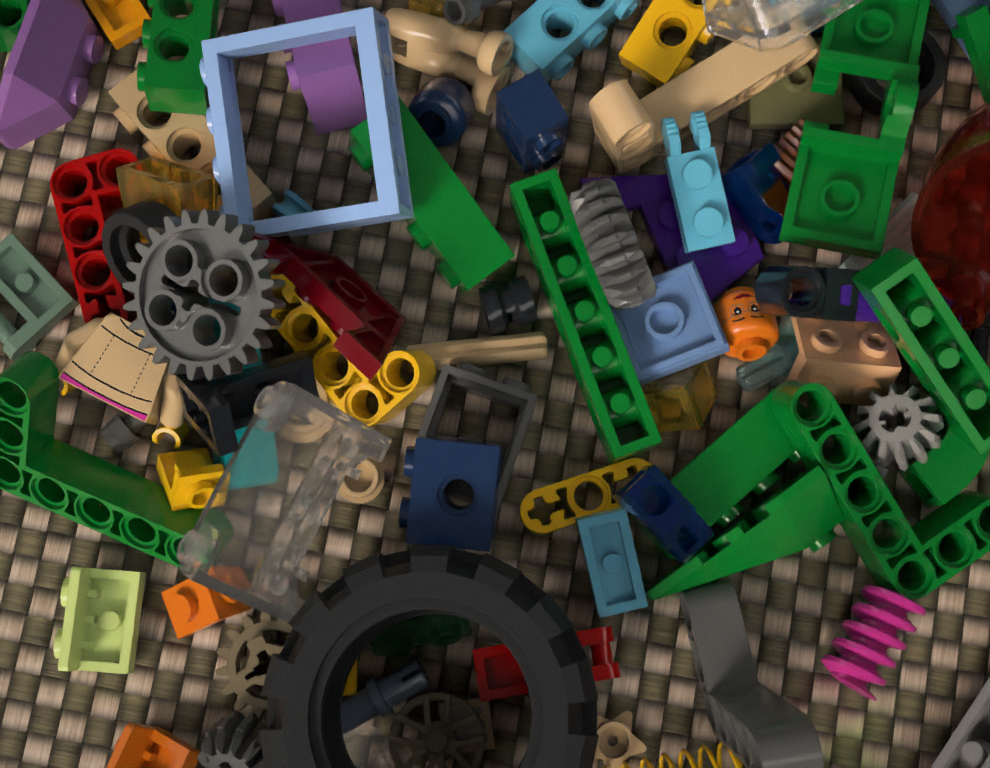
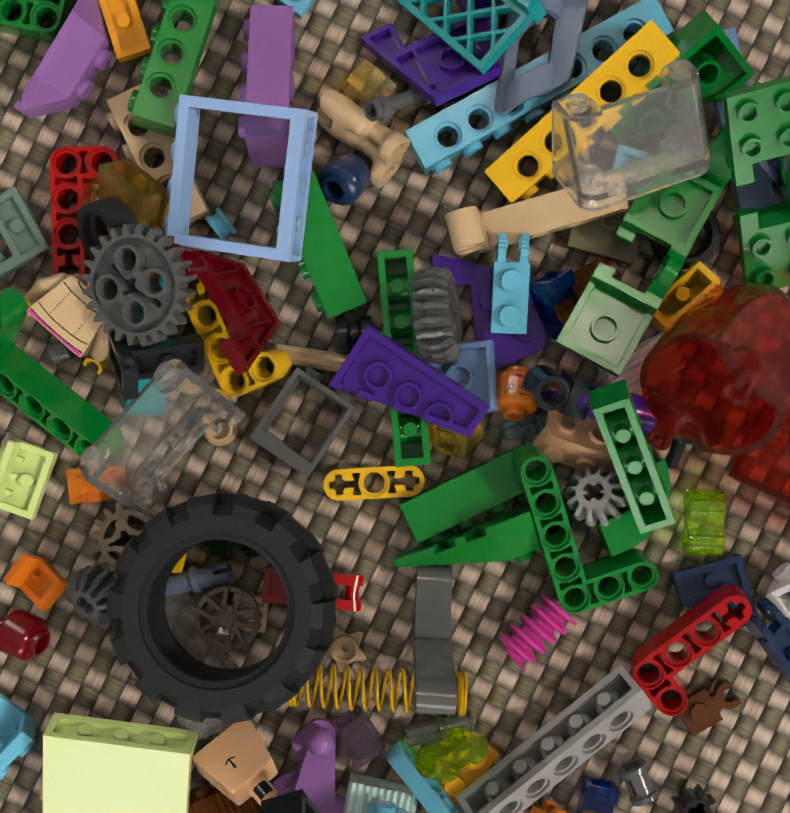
camera: 15 degrees right, 10 degrees up
yellow bracket [156,448,227,511] -> none
dark blue brick [399,435,503,552] -> none
dark blue brick [496,69,569,175] -> none
medium azure plate [575,507,648,618] -> none
clear blue leg [612,465,714,564] -> none
none -> dark purple wing [329,324,490,437]
none -> yellow brick [649,260,721,342]

